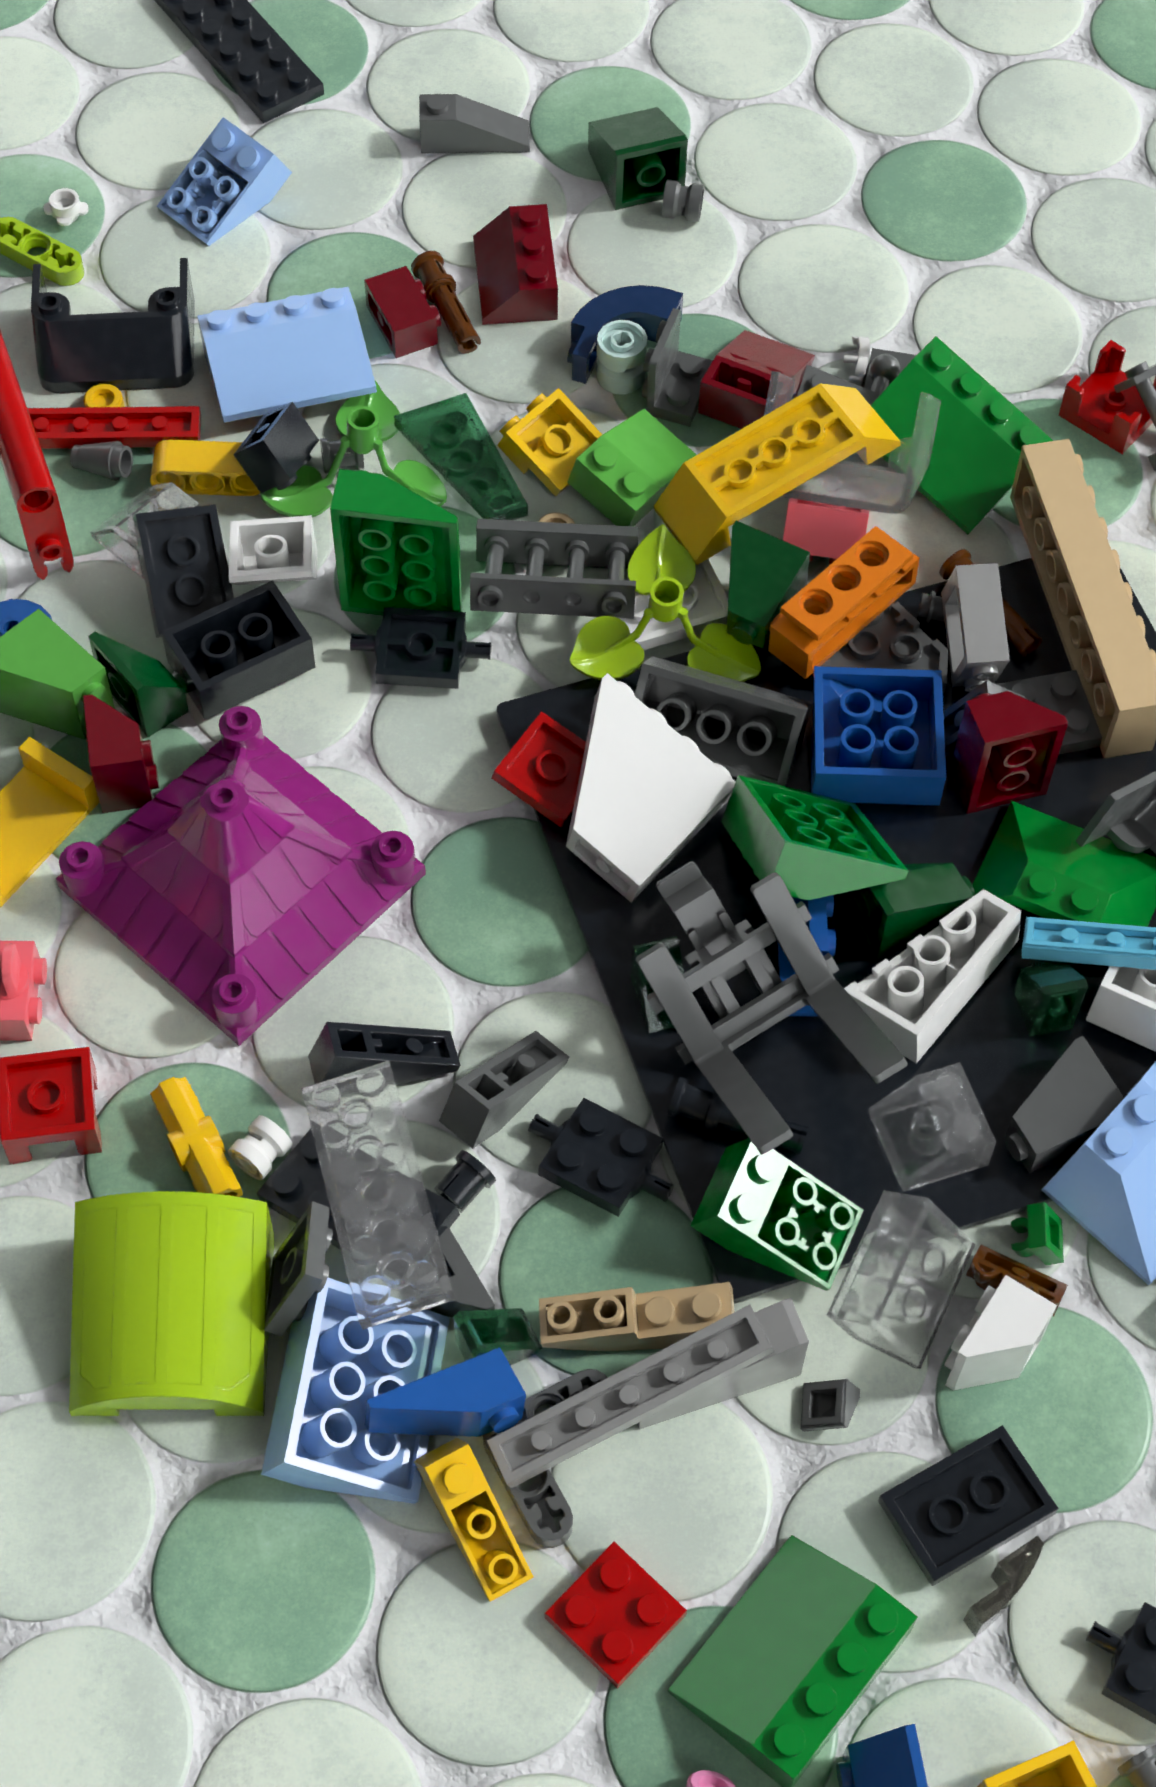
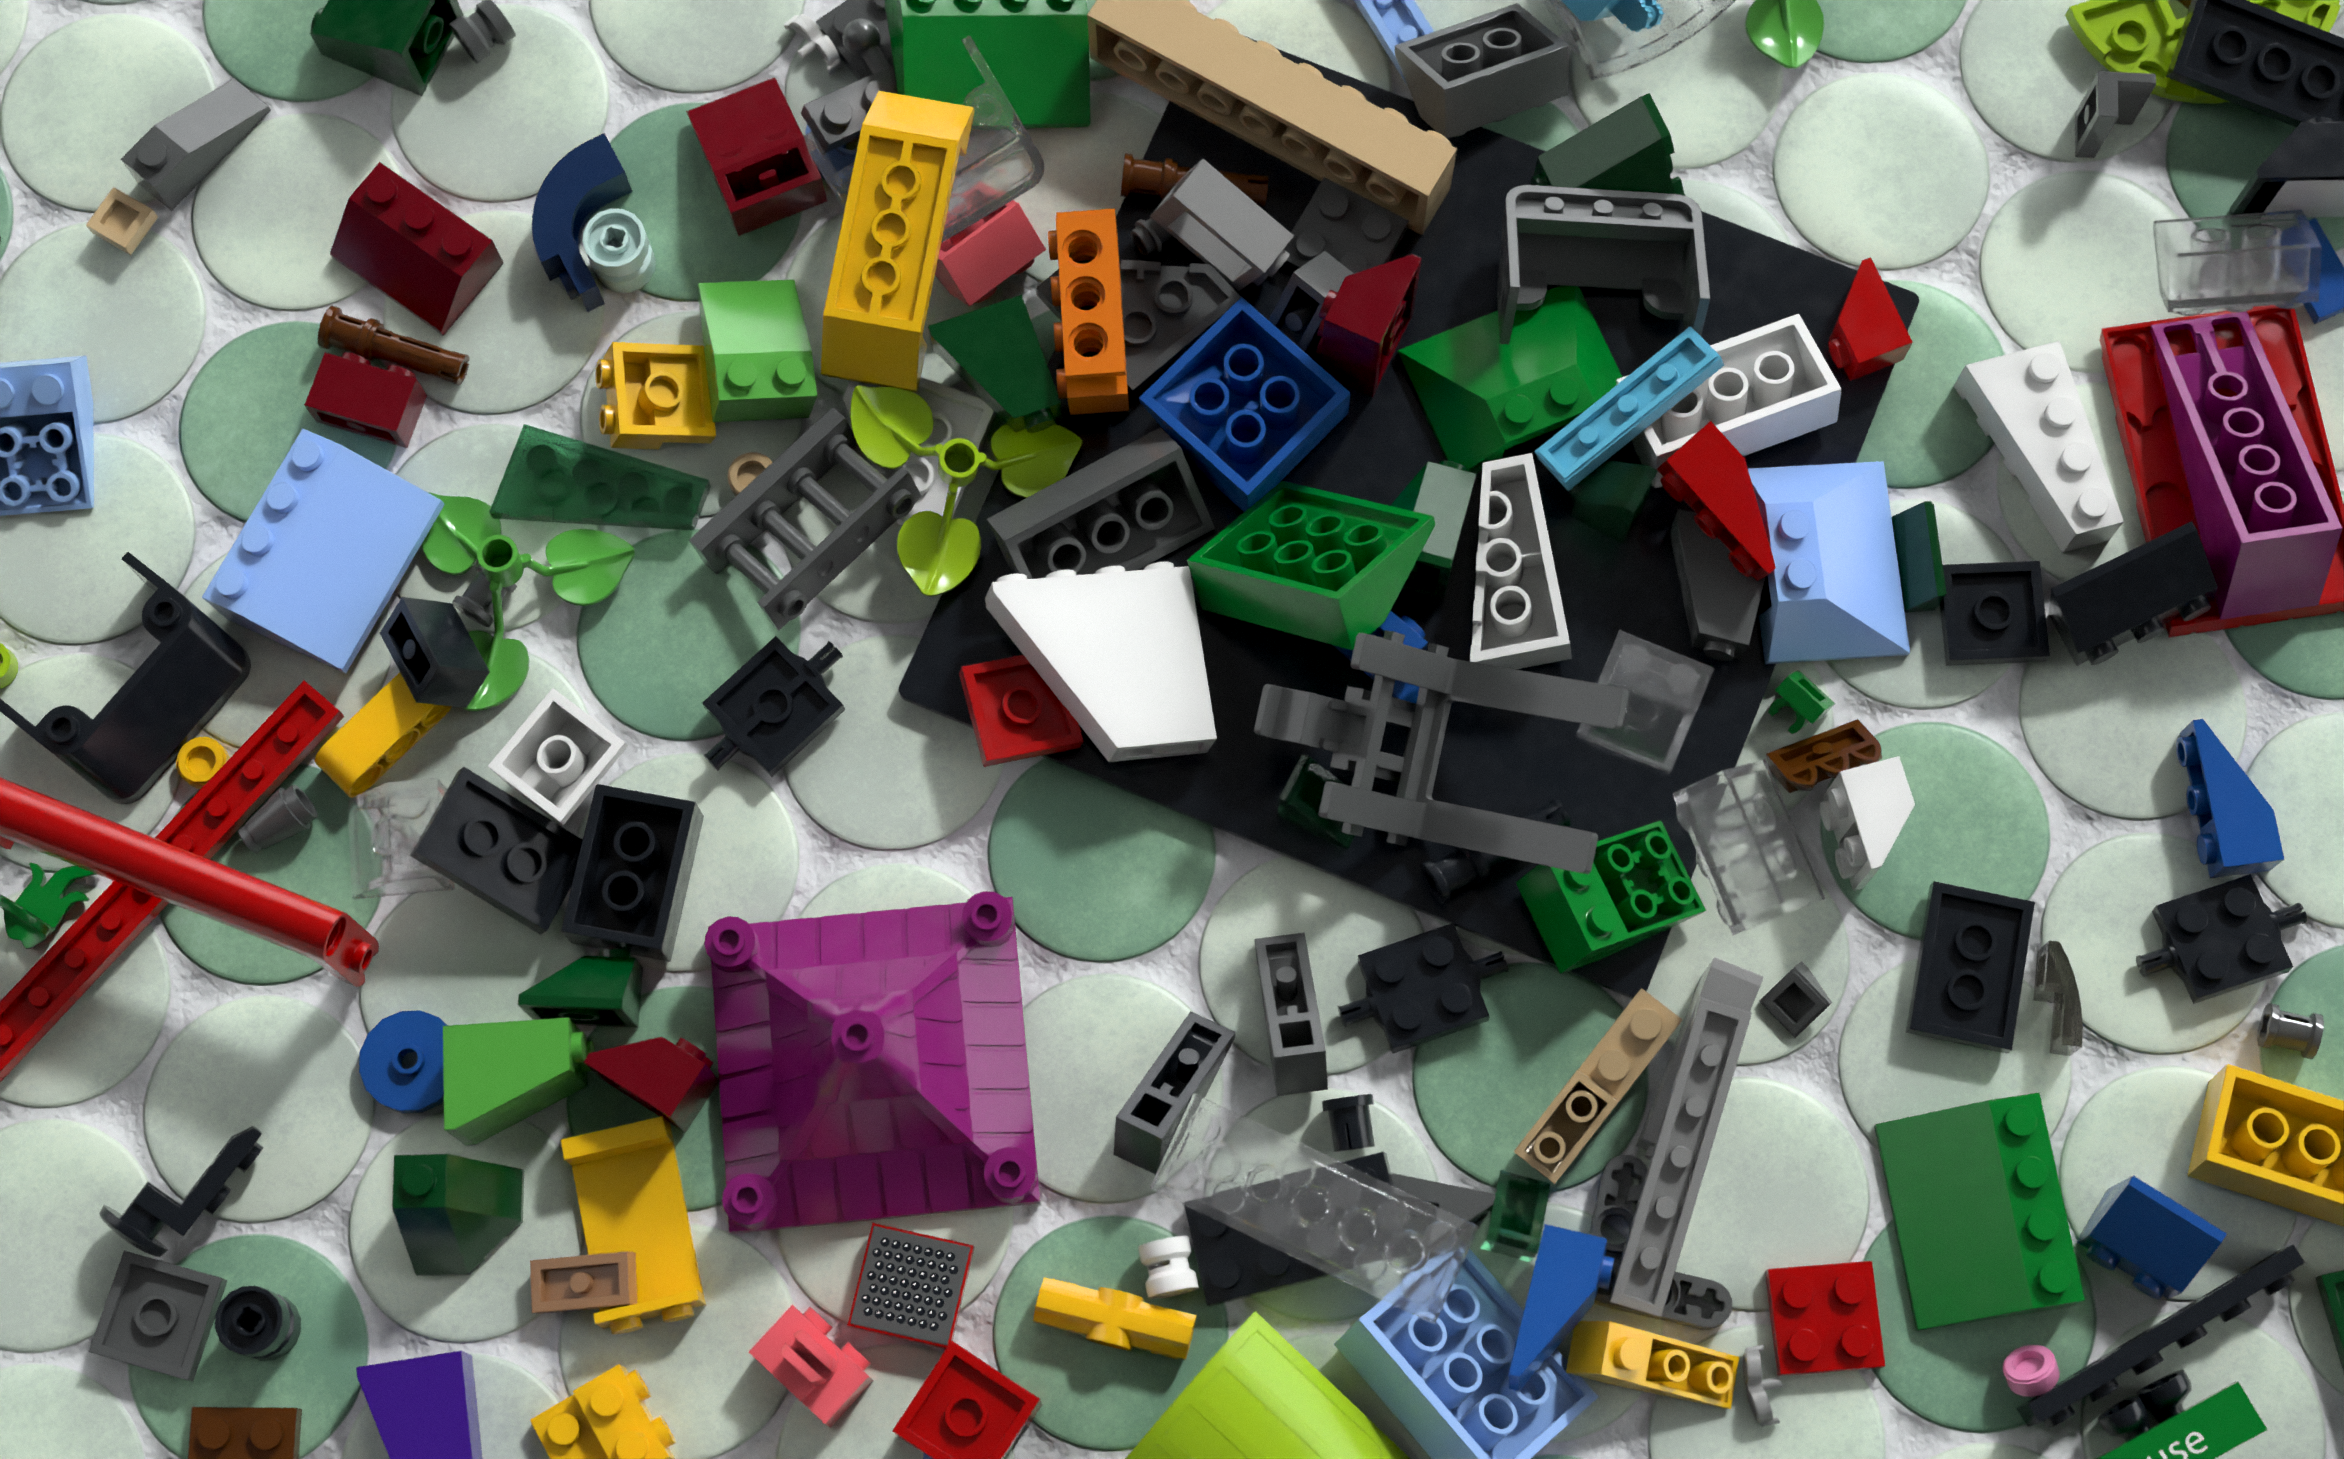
camera: 45 degrees left, 15 degrees up
dark grey plate [264,1201,333,1337] -> none
green slope [330,469,463,616] -> none
dark grey bracket [642,308,713,427] -> none
none -> tan plate [86,187,158,255]
none -> tile [847,1223,975,1349]
none -> red slope [1657,421,1776,581]
none -> light grey piece [1743,1345,1782,1426]

